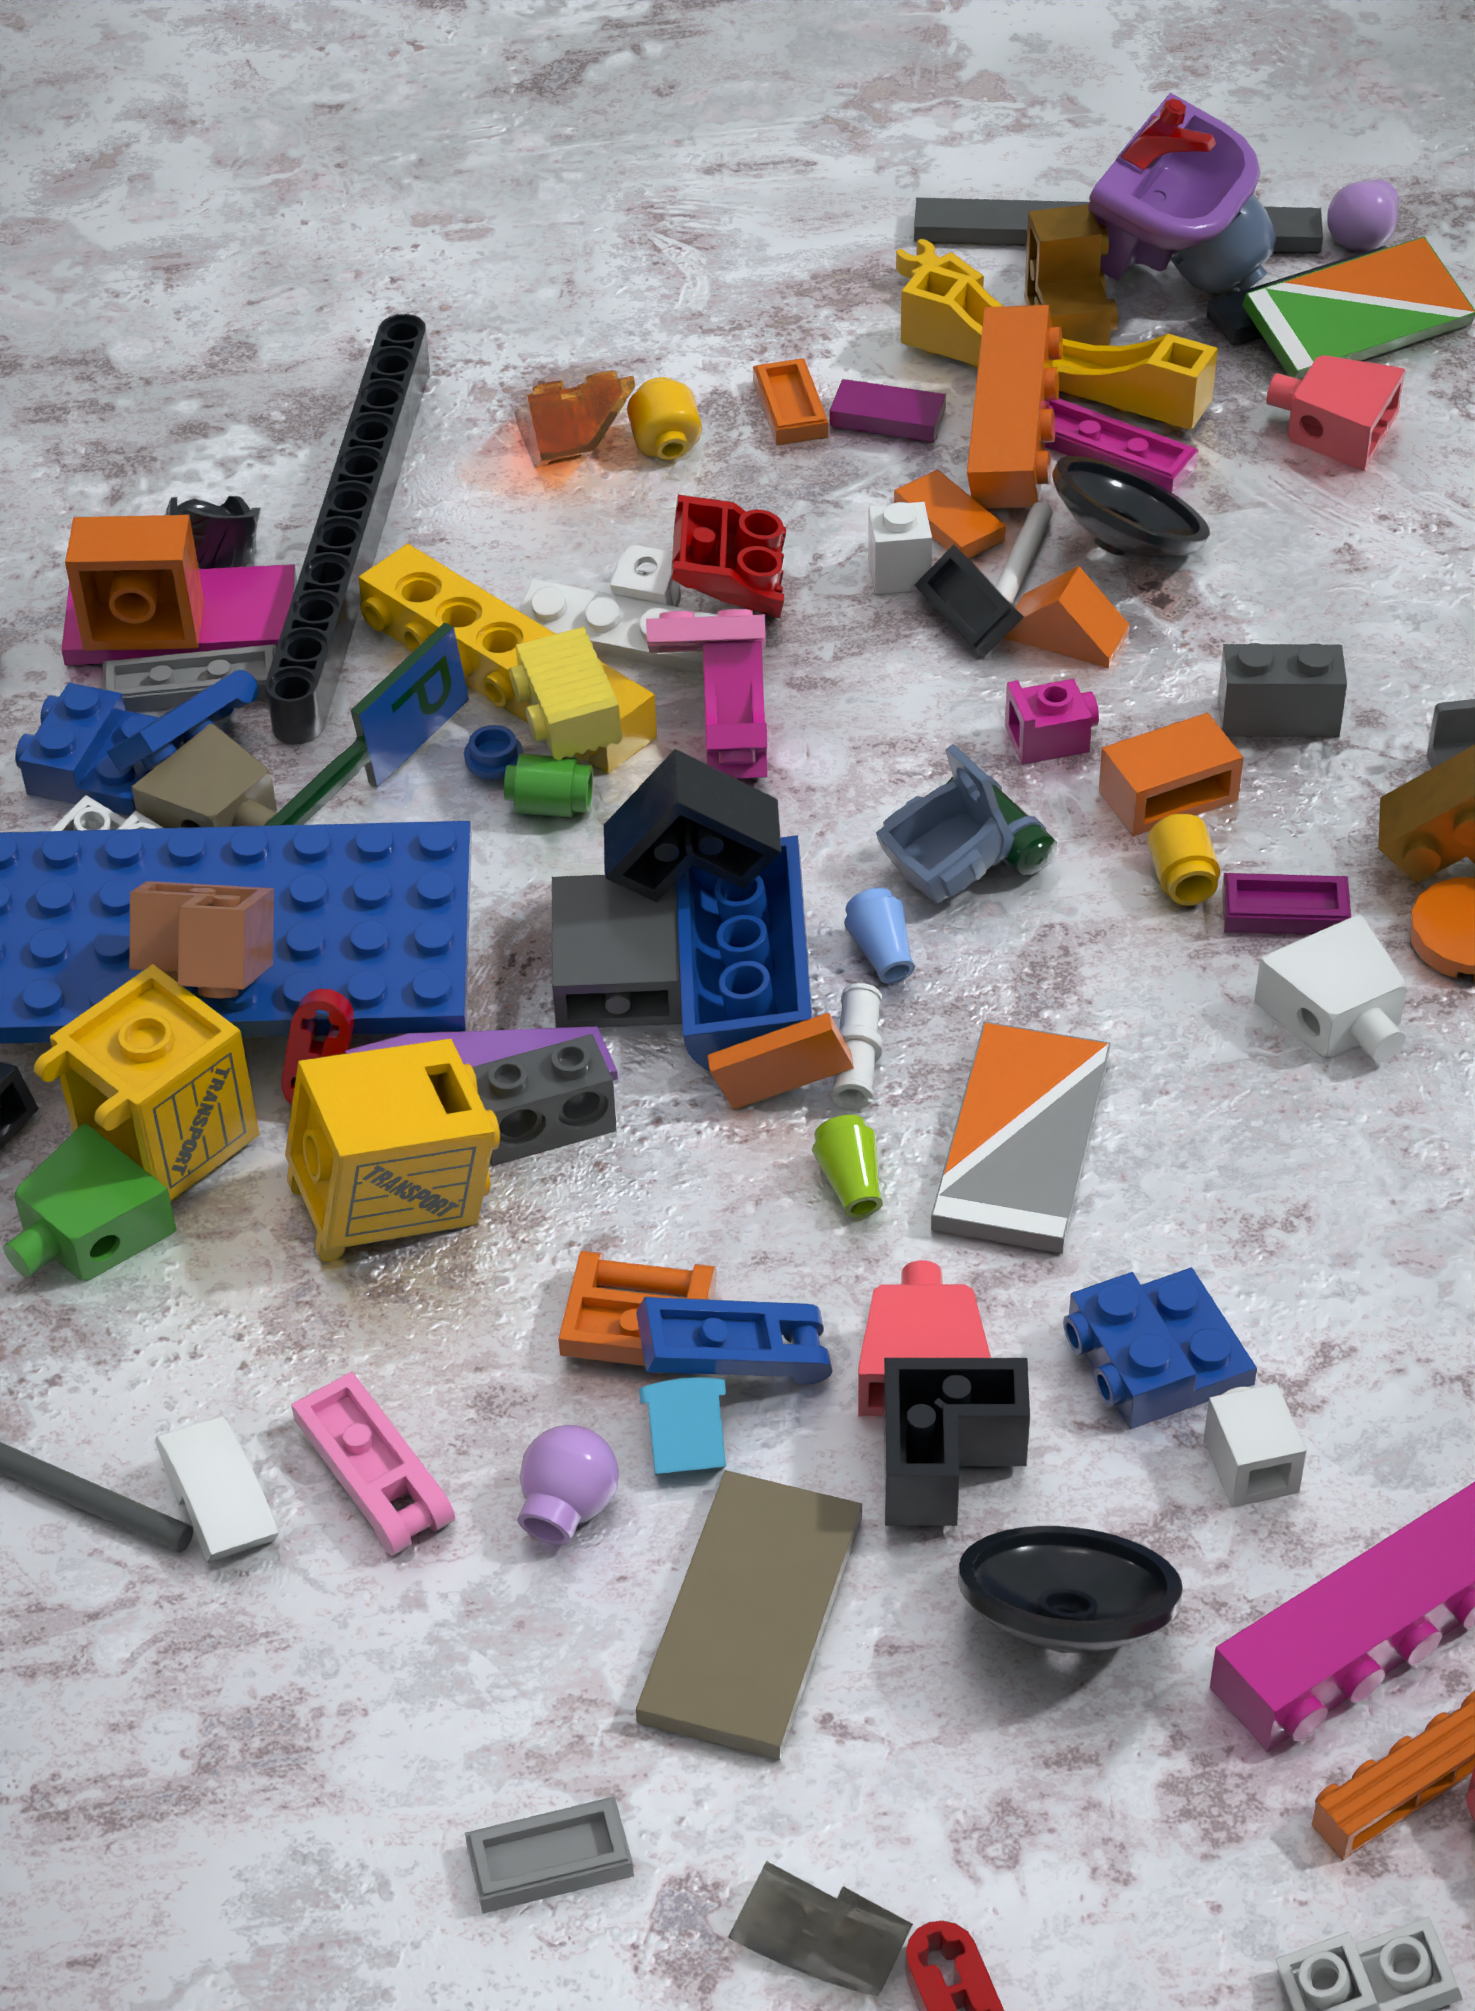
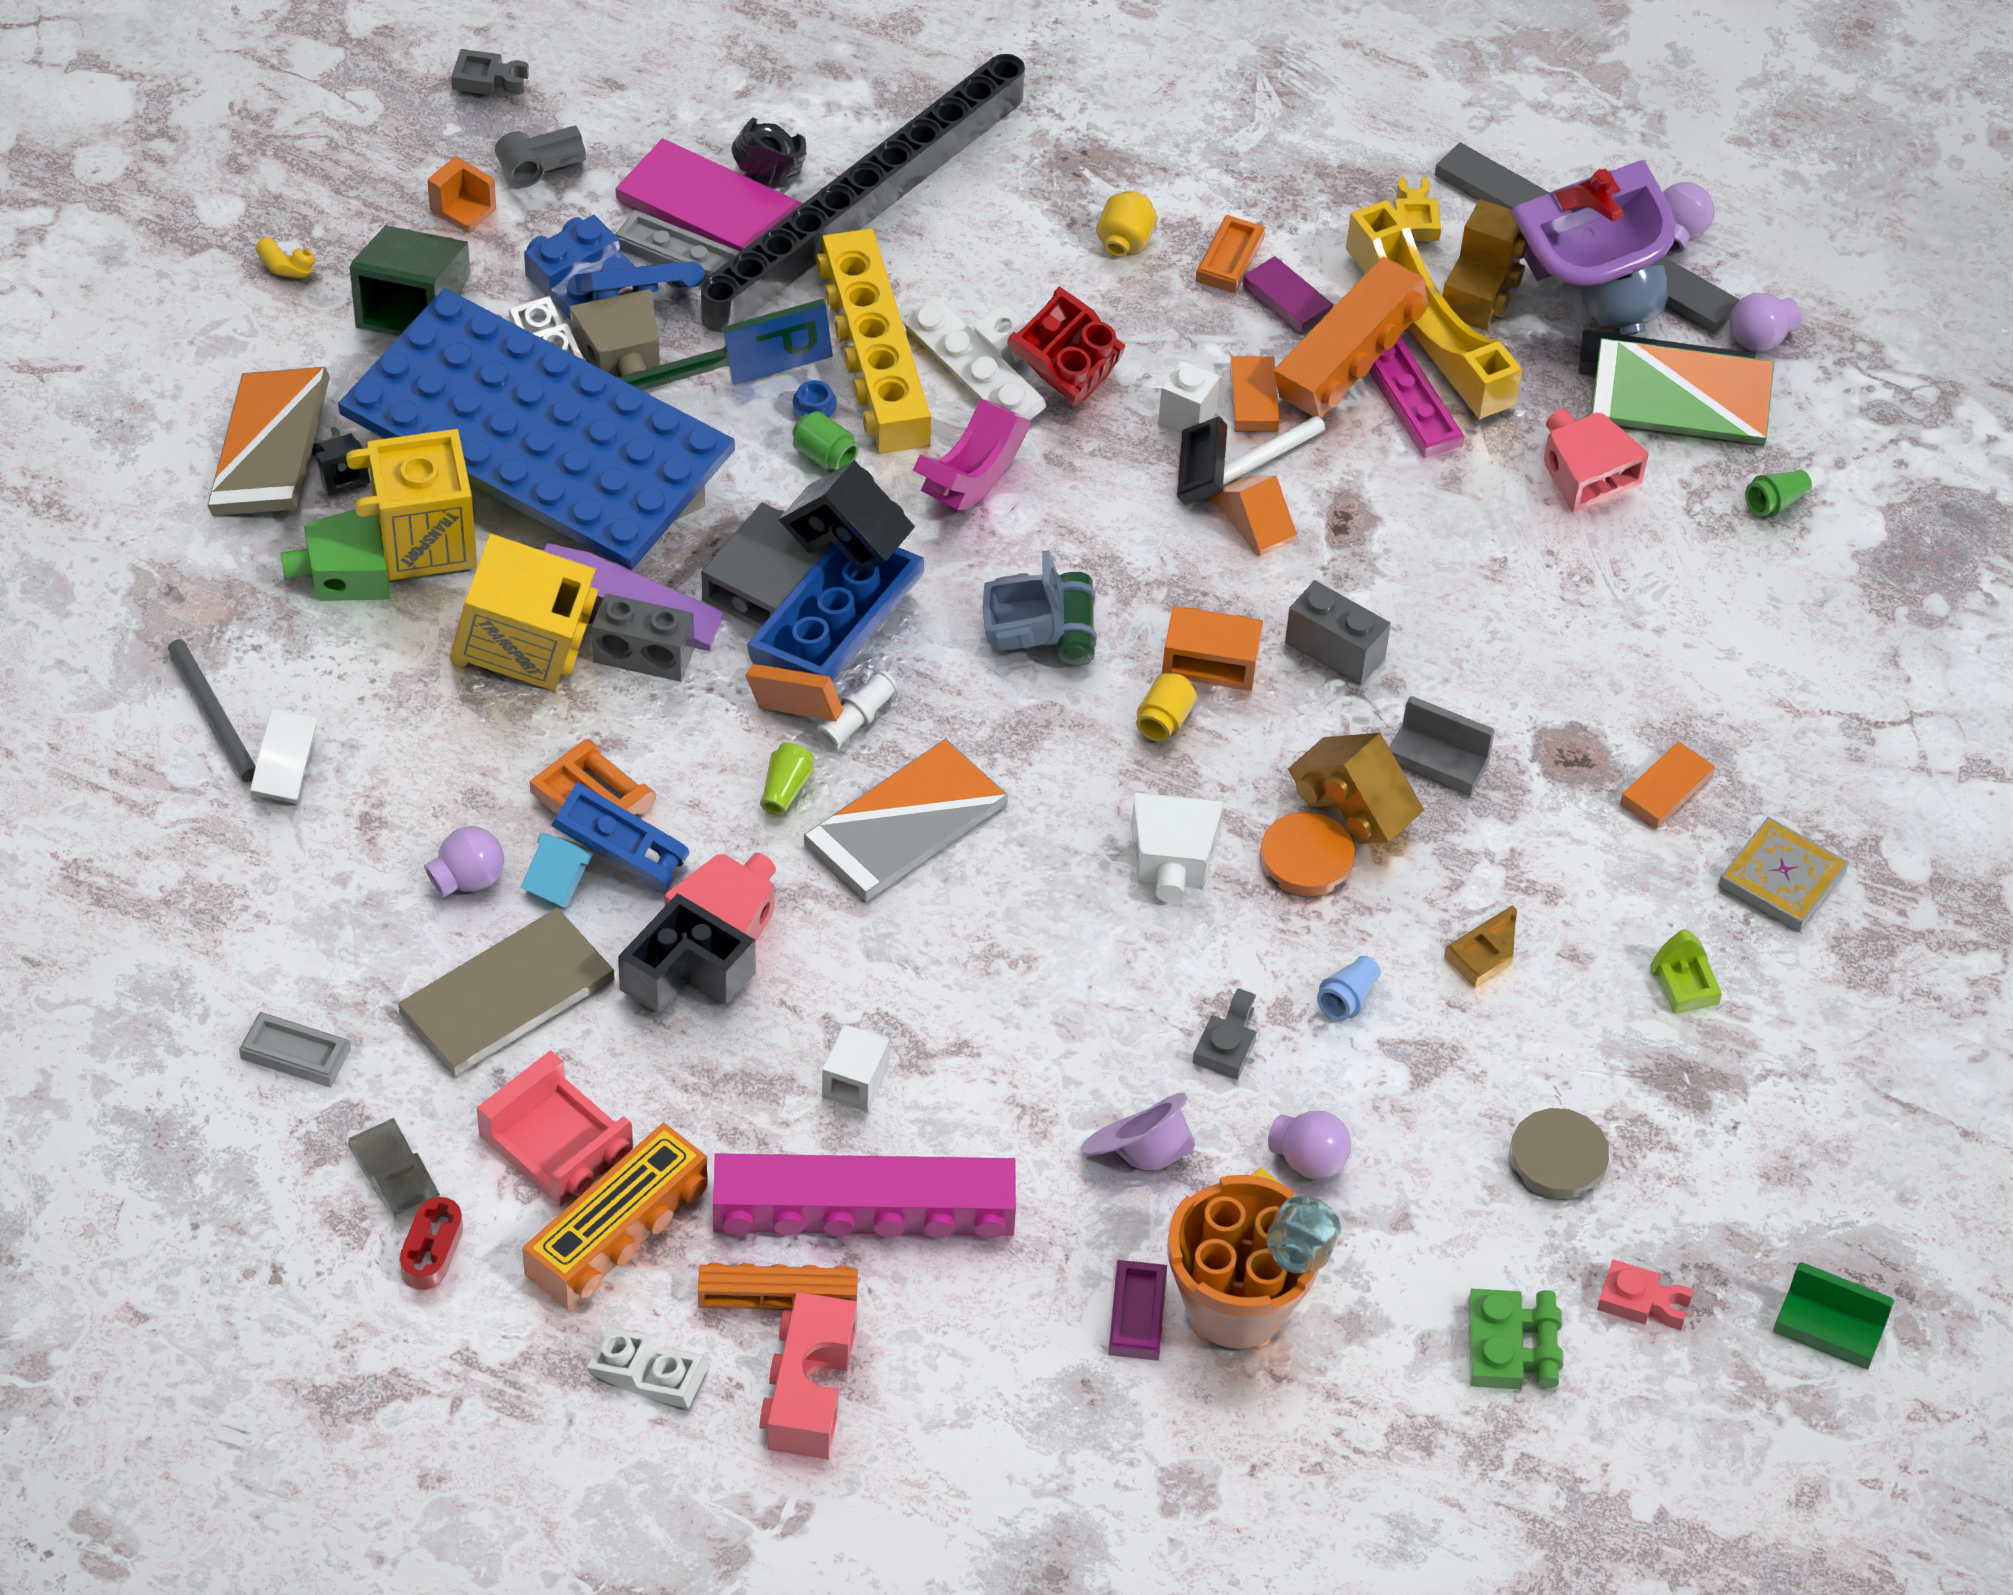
camera: 30 degrees right, 5 degrees up
orange brick [65,515,205,651] -> none
nougat brick [129,881,274,998] -> none
red beam [281,989,354,1105] -> none
bright pink plate [291,1372,455,1556] -> none
light yellow brick [509,626,622,761] -> none
clear orange slope [514,370,636,468] -> none
bright pink plate [646,609,766,653] -> none
light blue cone [844,887,915,984] -> none
black dish [958,1526,1183,1653] -> none
dark pink brick [1005,679,1099,765] -> none
black dish [1052,456,1210,557] -> none
blue plate [1063,1267,1257,1430] -> none
magenta tile [1222,873,1351,935] -> none
none -> coral panel [477,1050,633,1207]
none -> brick [522,1122,708,1309]

